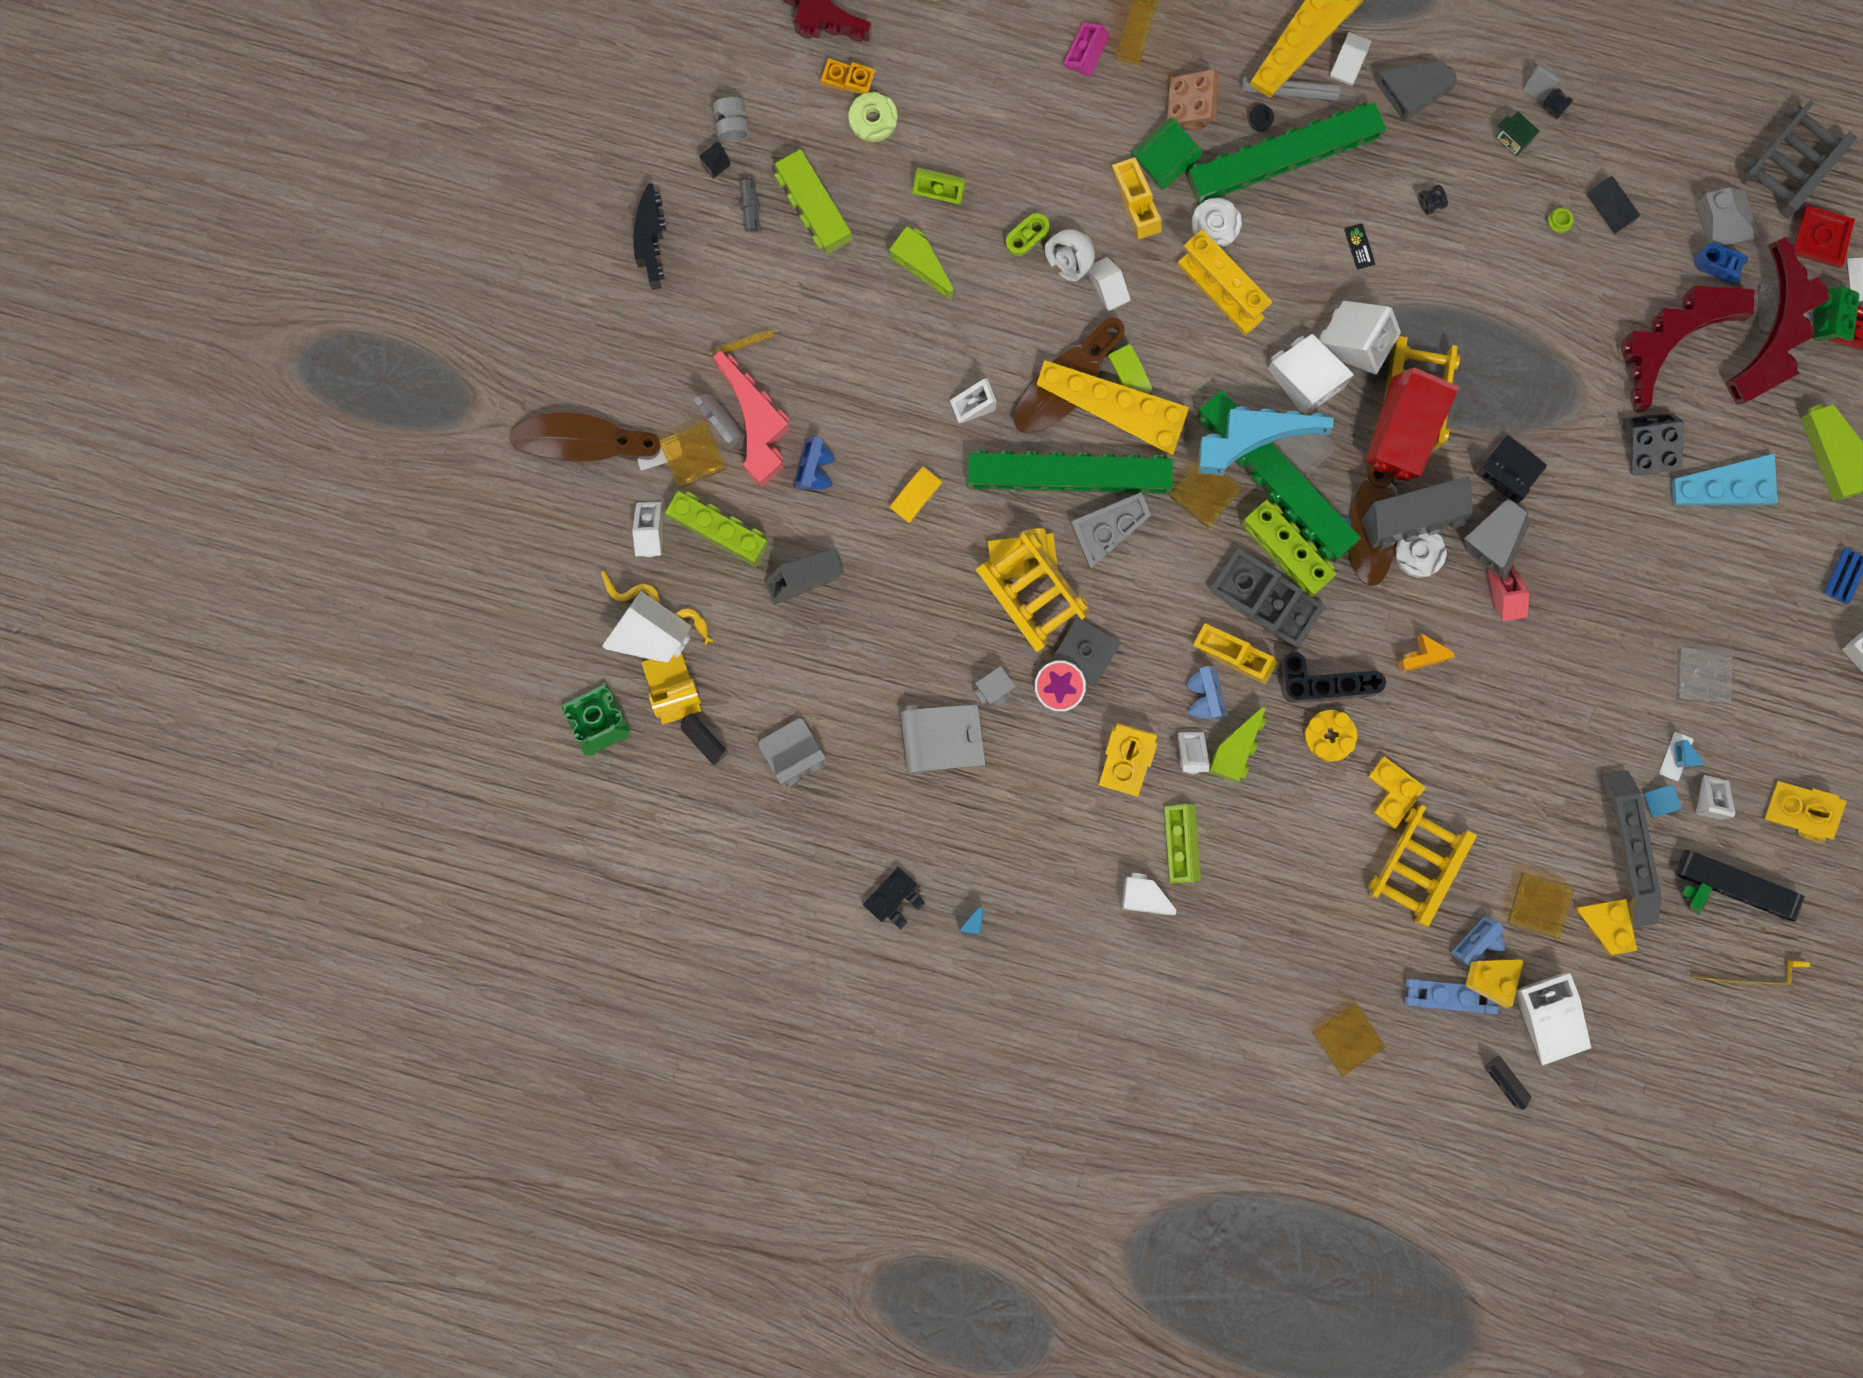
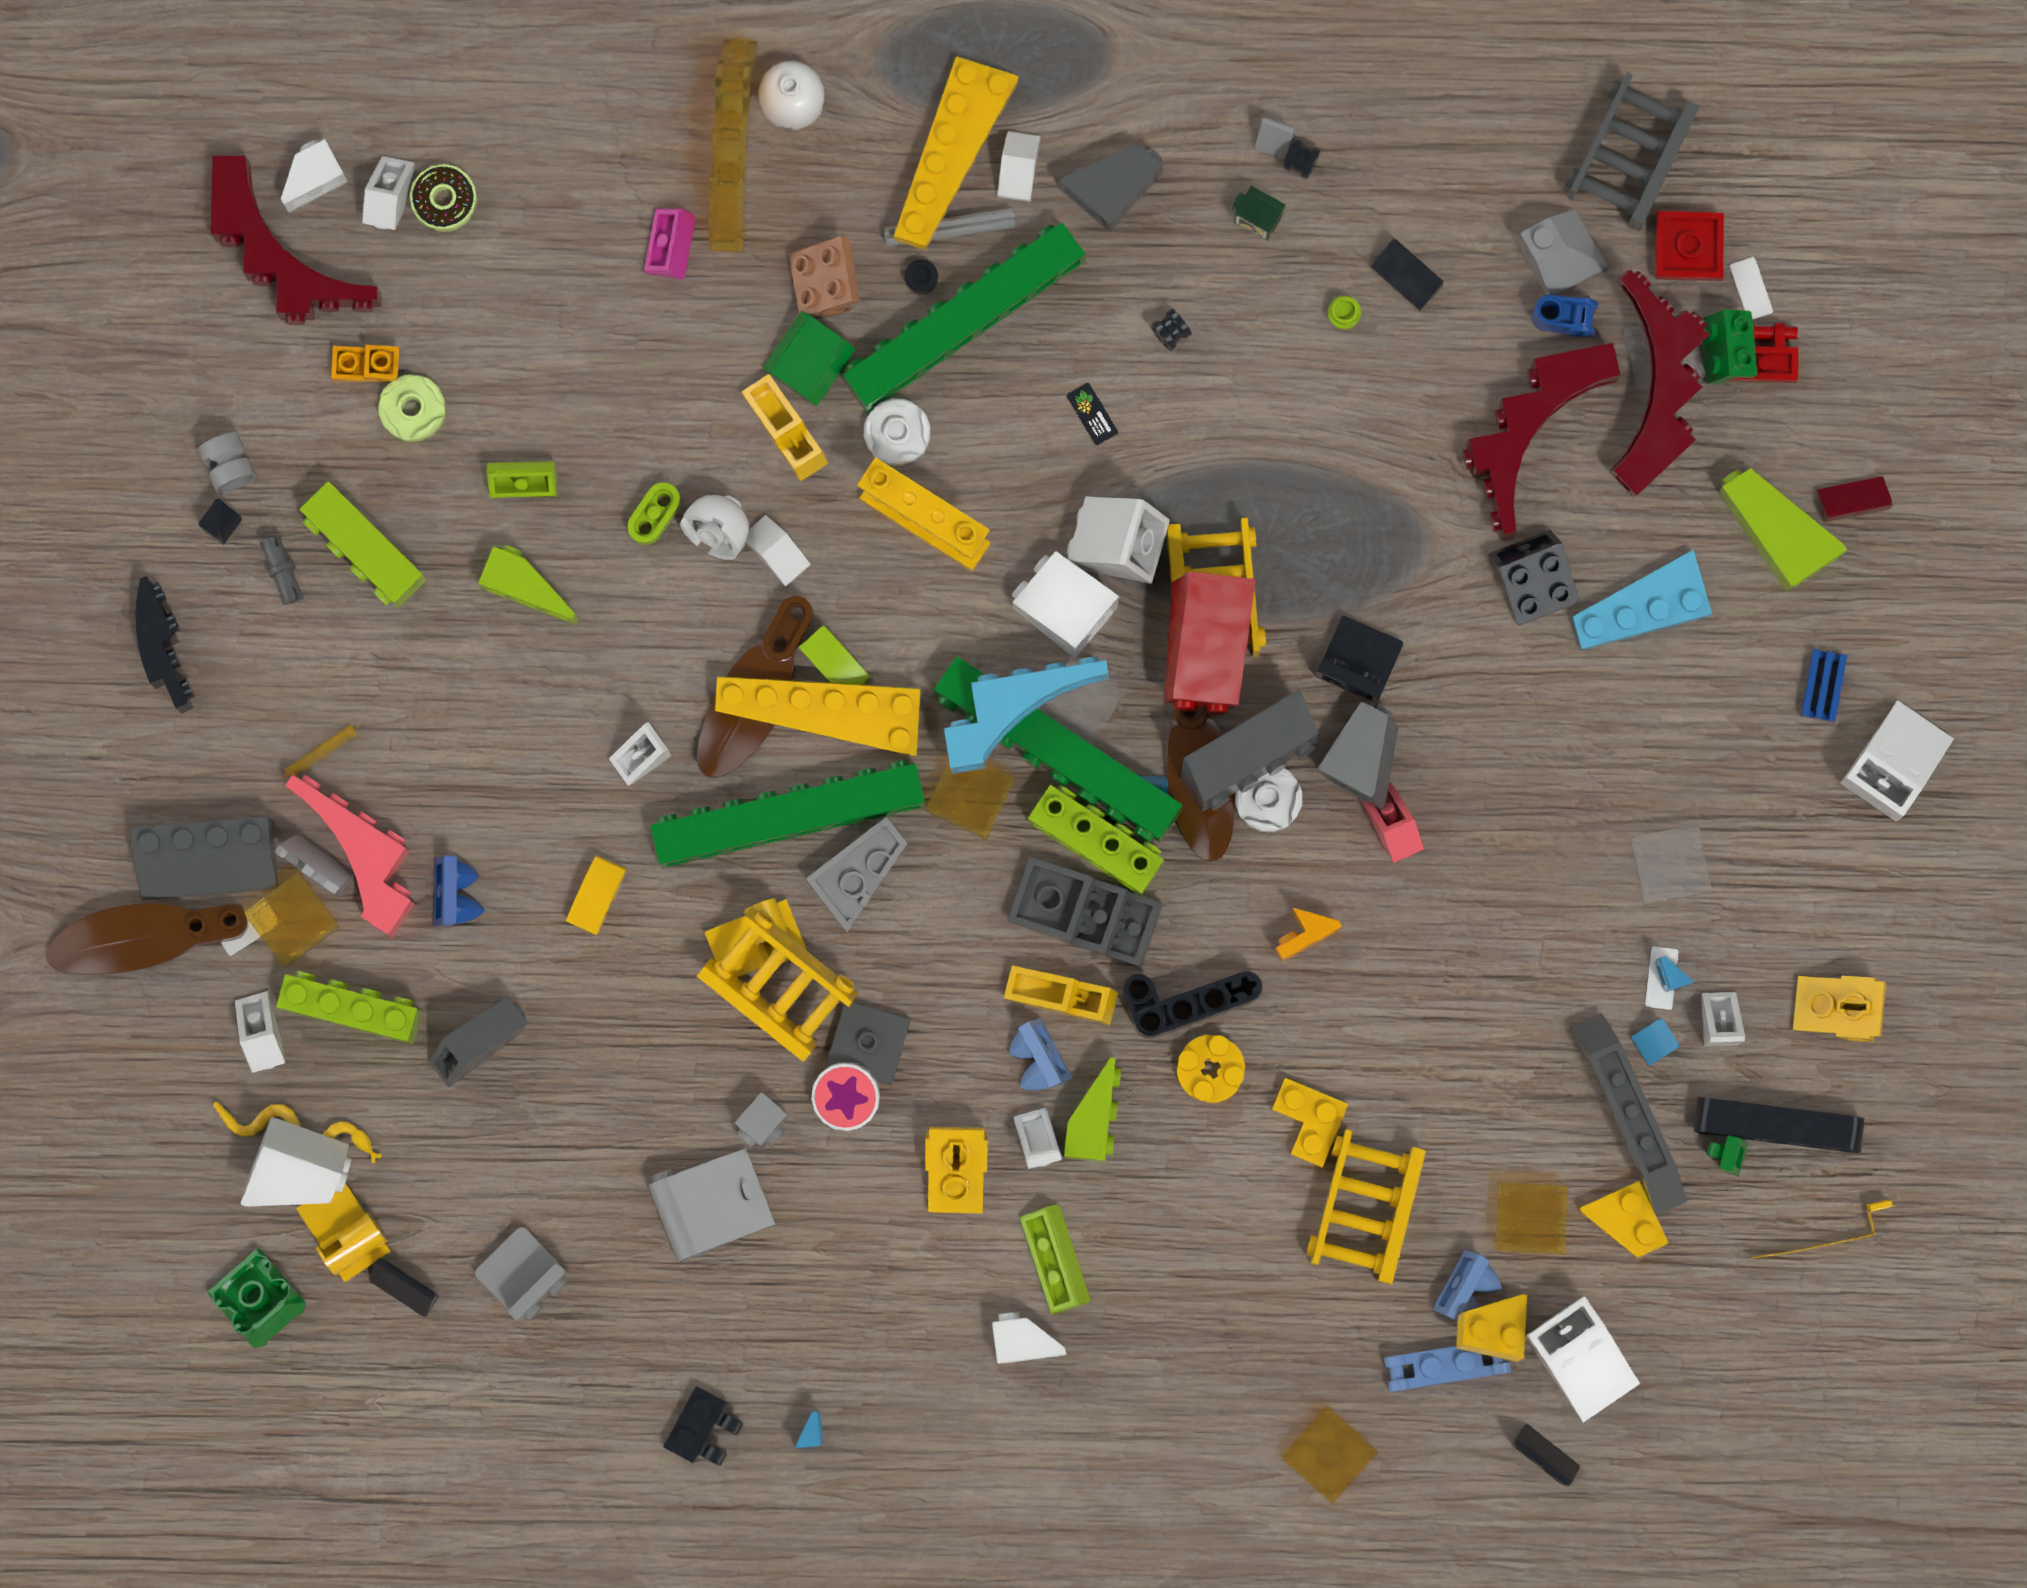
camera: 10 degrees left, 0 degrees up
none -> dark grey slope [132,817,278,900]

